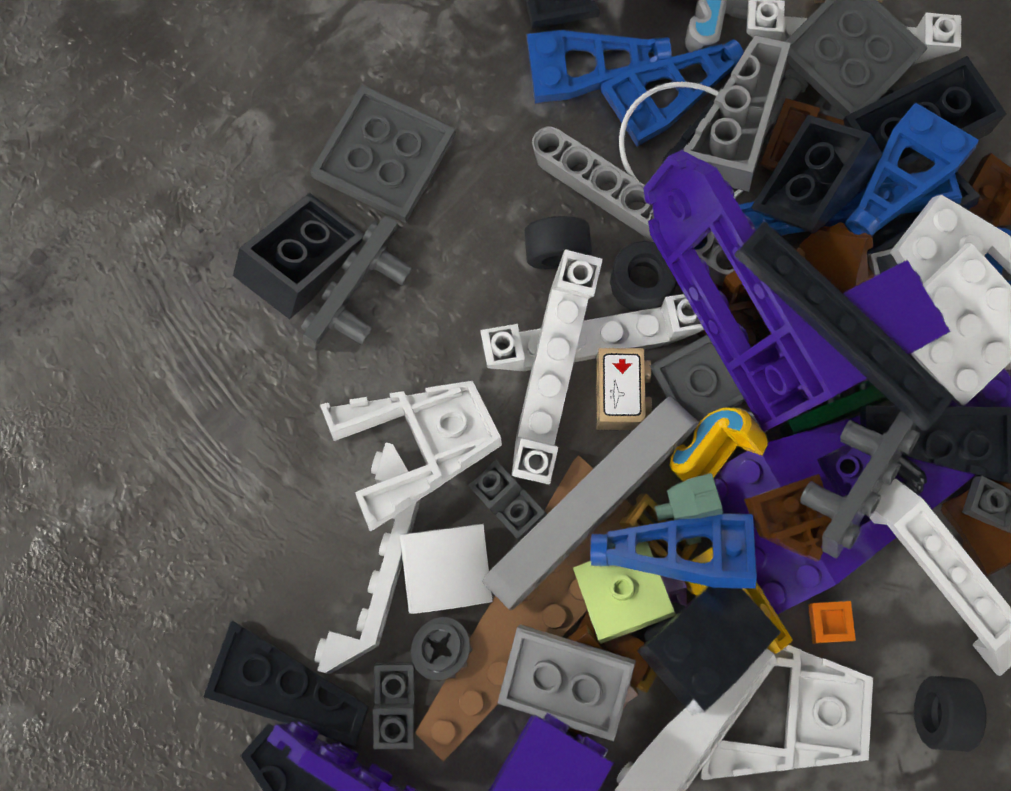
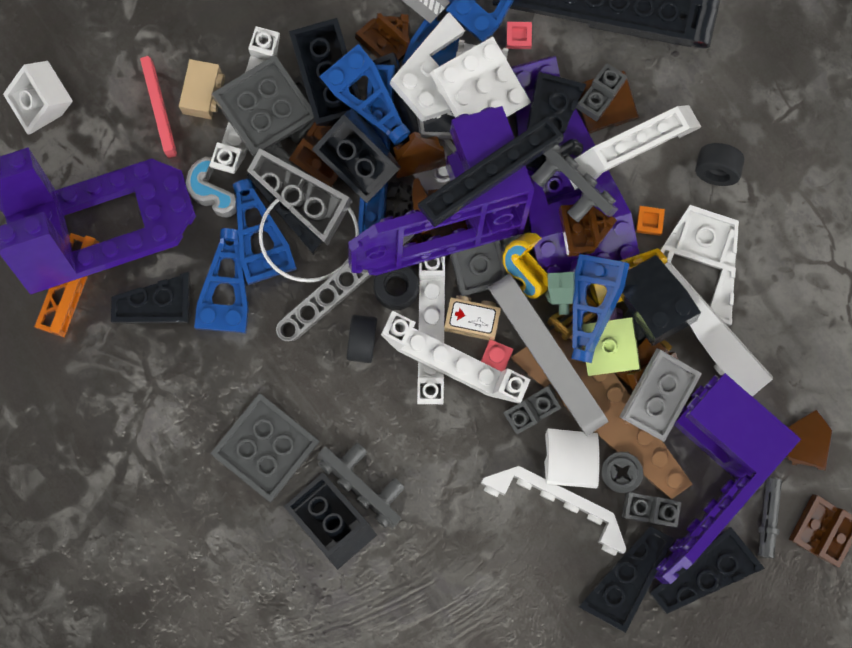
camera: 75 degrees left, 5 degrees up
white wing [320,381,502,531] -> none
none -> coral plate [481,339,514,372]

